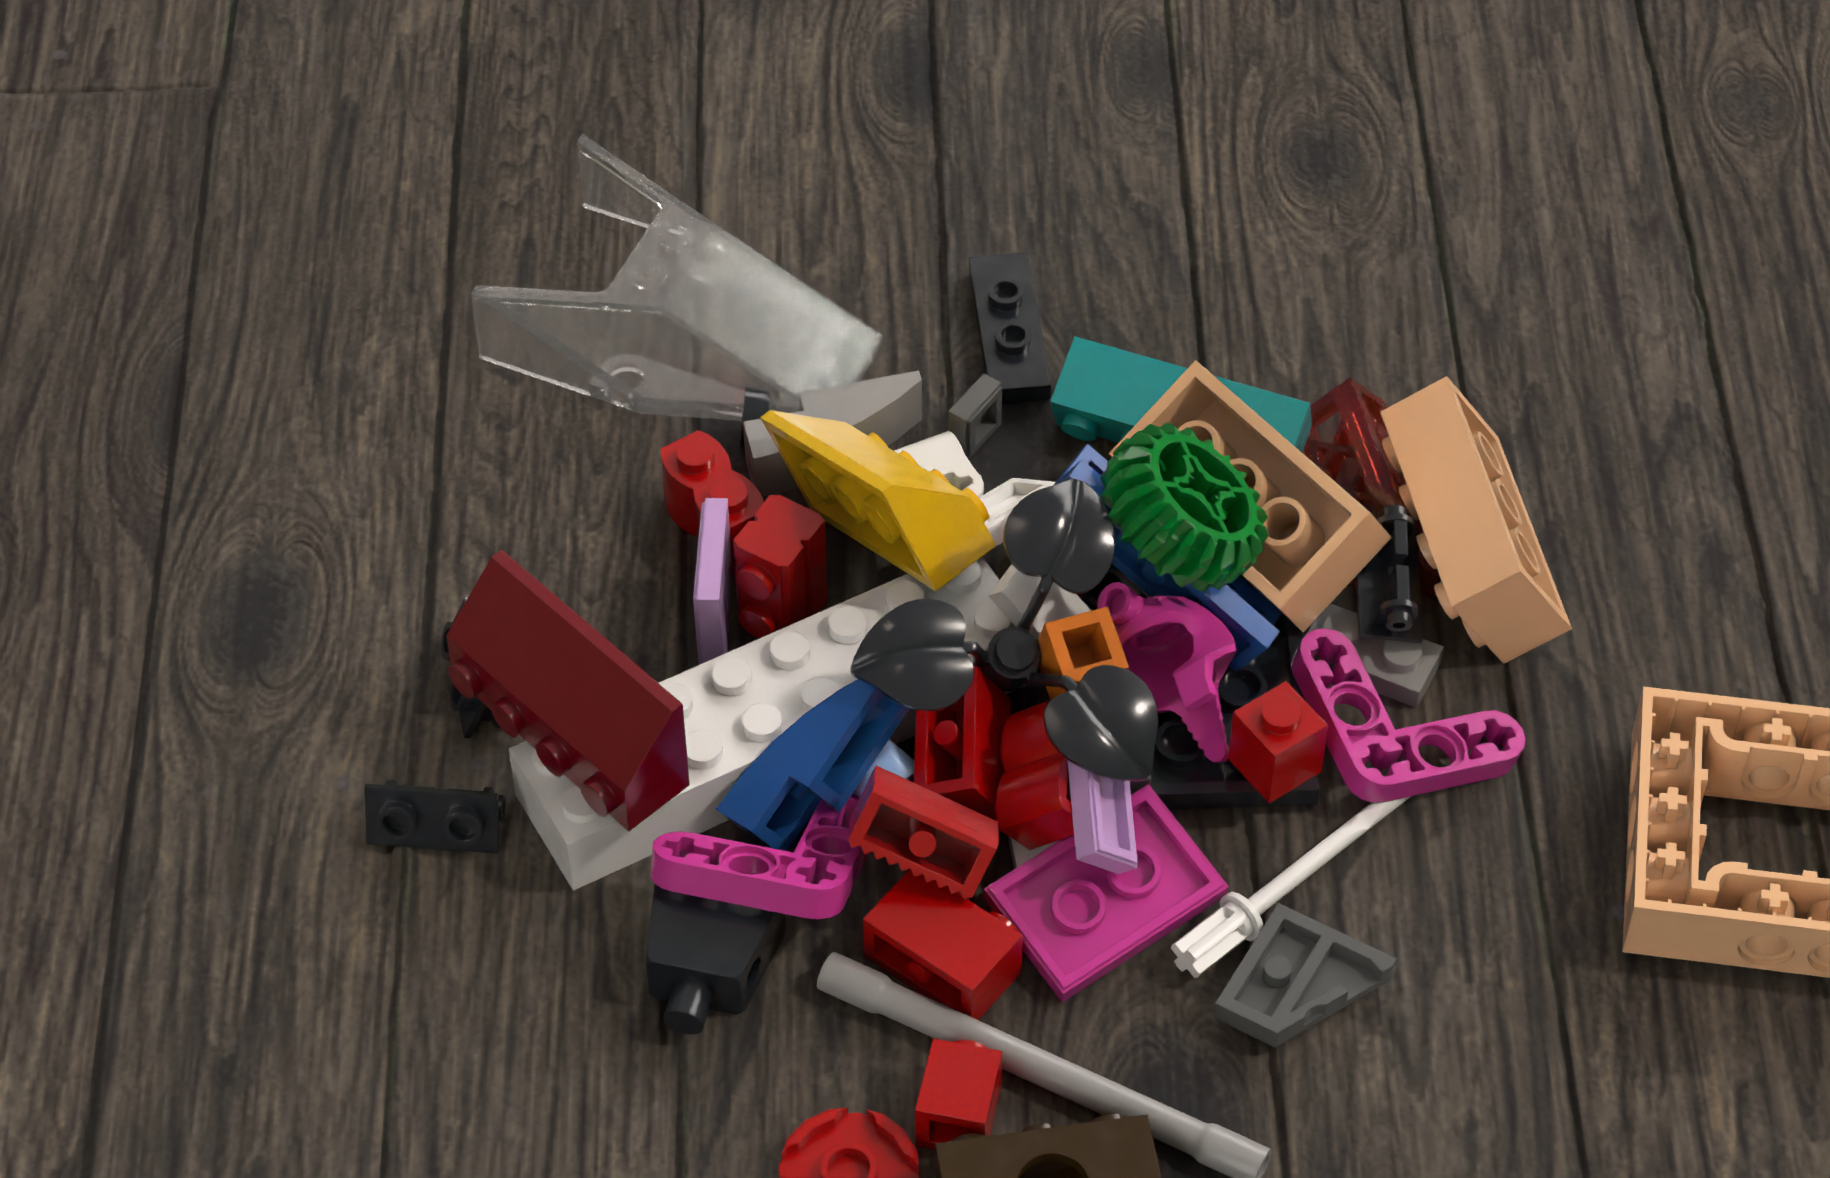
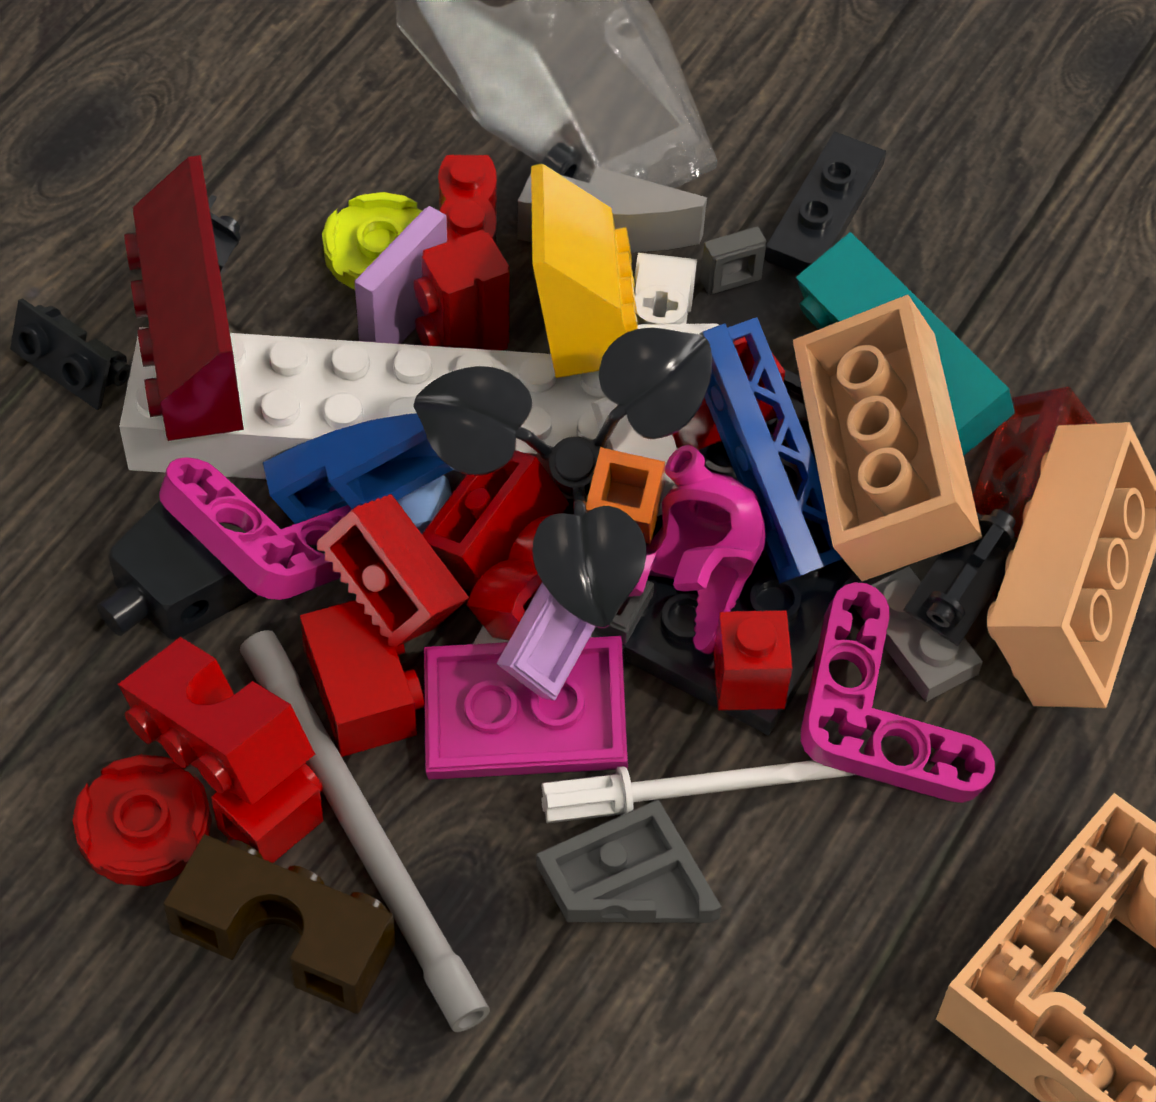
camera: 30 degrees right, 5 degrees up
green gear [1100,422,1269,592] -> none
none -> red arch [118,637,316,805]
none -> neon yellow tile [322,192,422,290]

